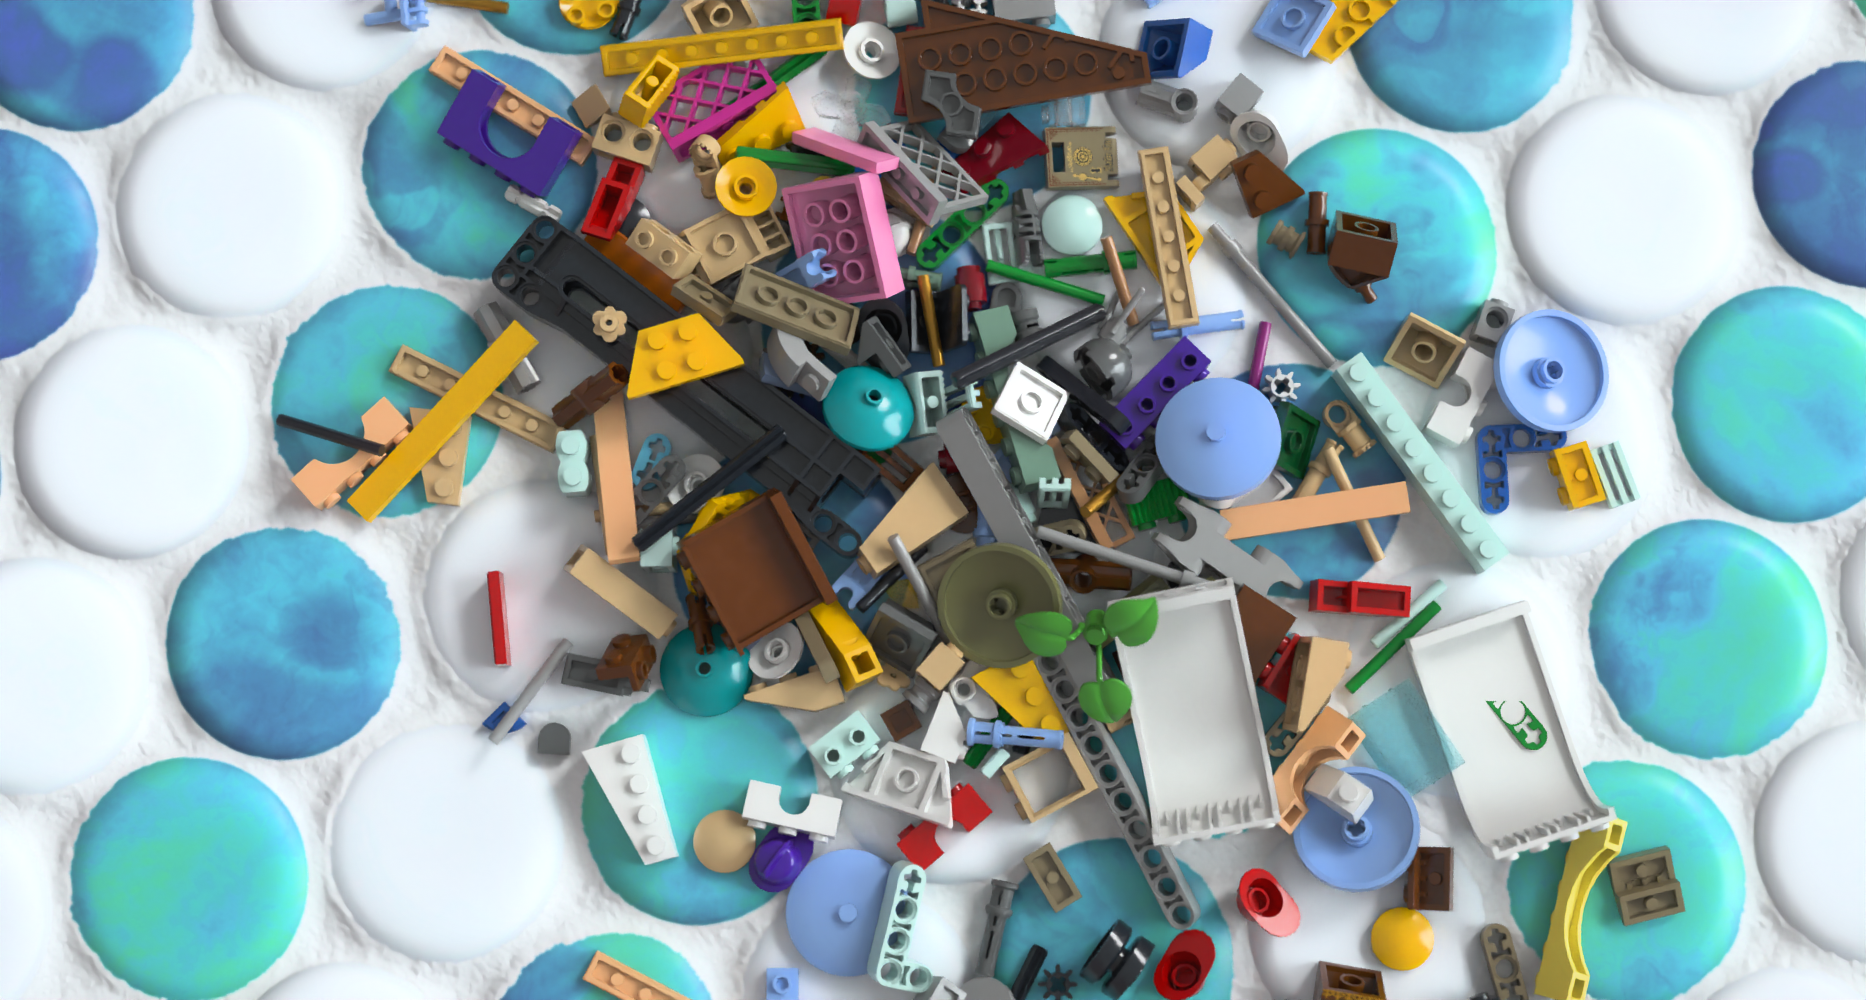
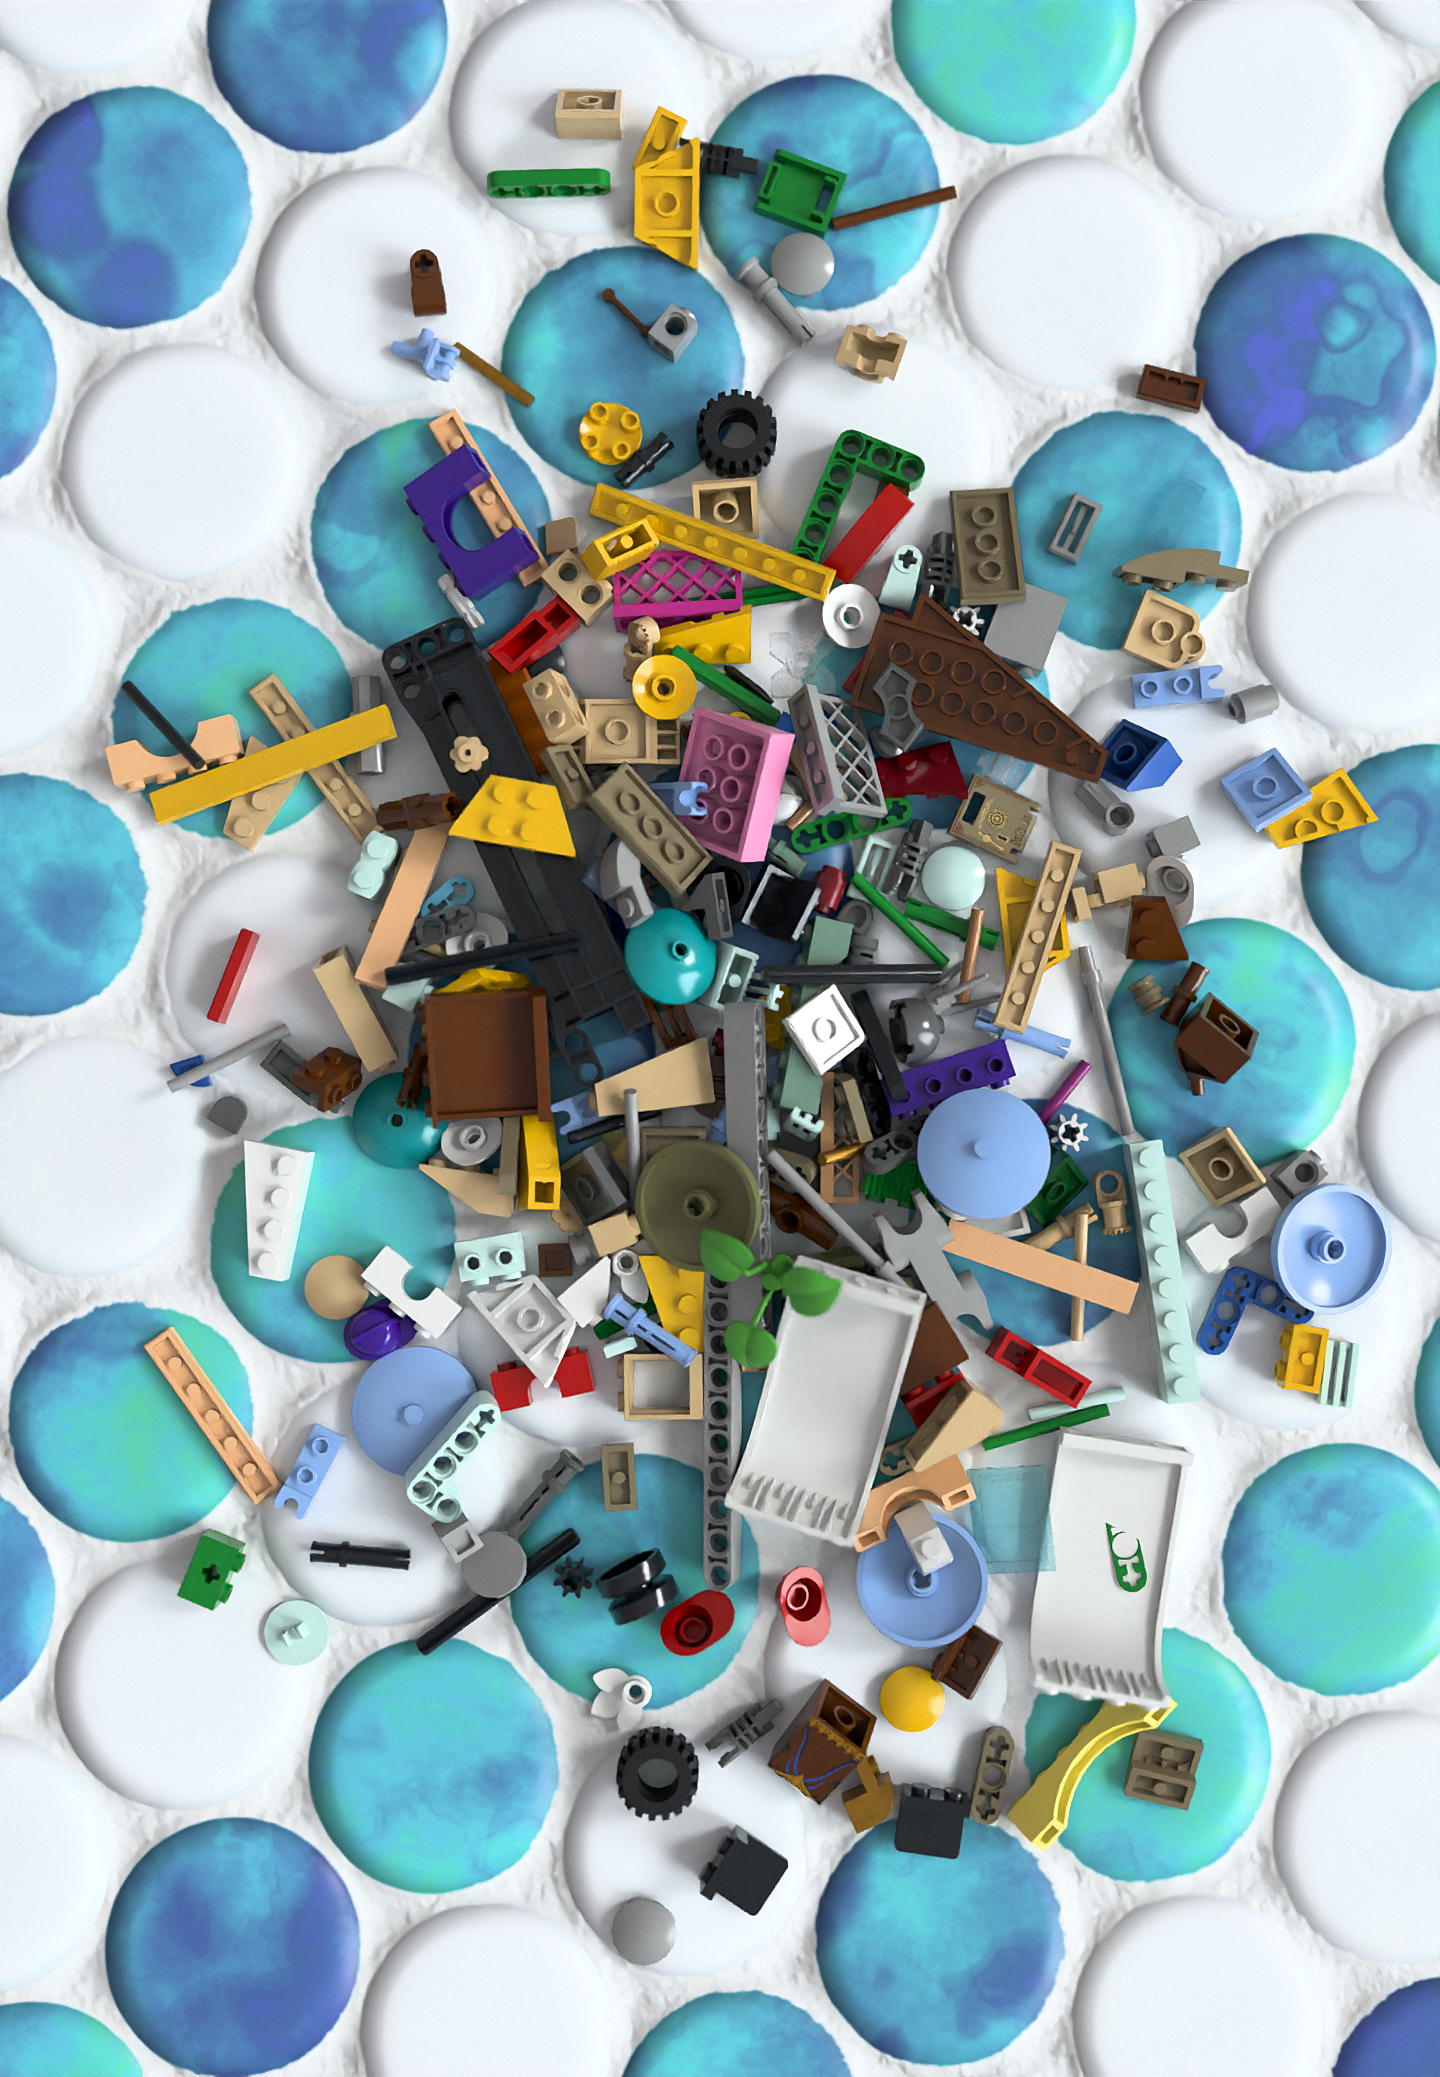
camera: 30 degrees right, 5 degrees up
bright pink tile [792,127,899,174] -> none
pearl gold bar [917,274,945,368] -> none

